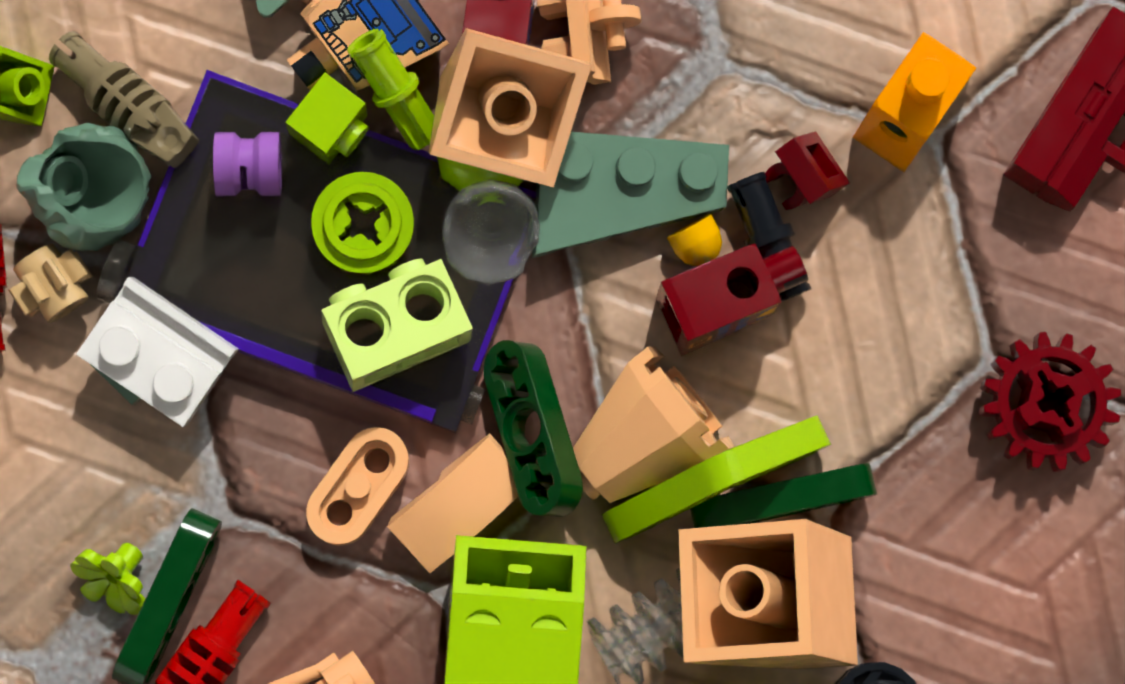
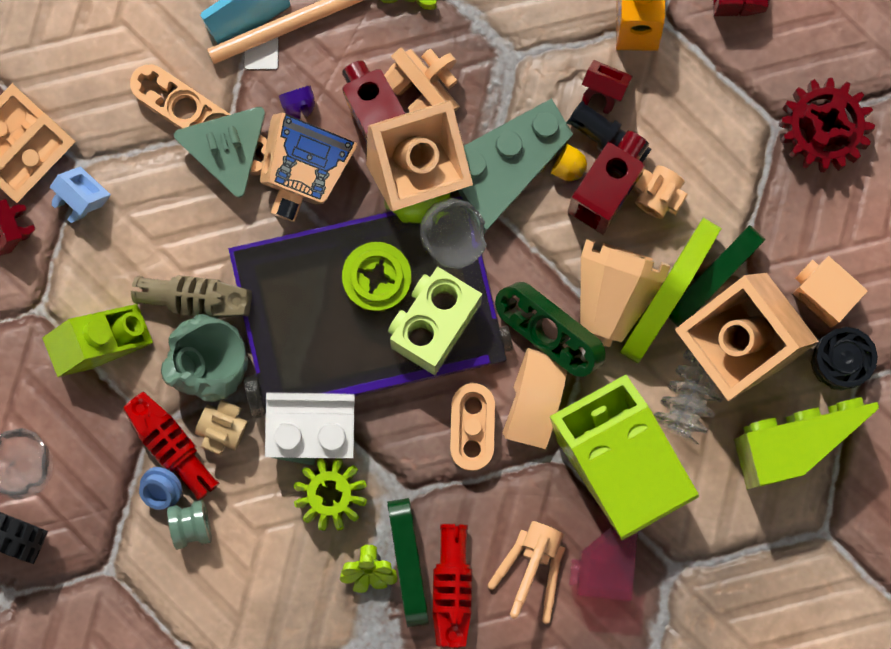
camera: 25 degrees left, 0 degrees up
medium lavender wheel [213,132,282,197] -> none
lime plate [285,72,369,165] -> none
lime axle [347,29,434,150] -> none
none -> lime gear [294,458,367,531]
none -> light nougat gear [632,165,688,219]
none -> light nougat brick [792,256,868,328]

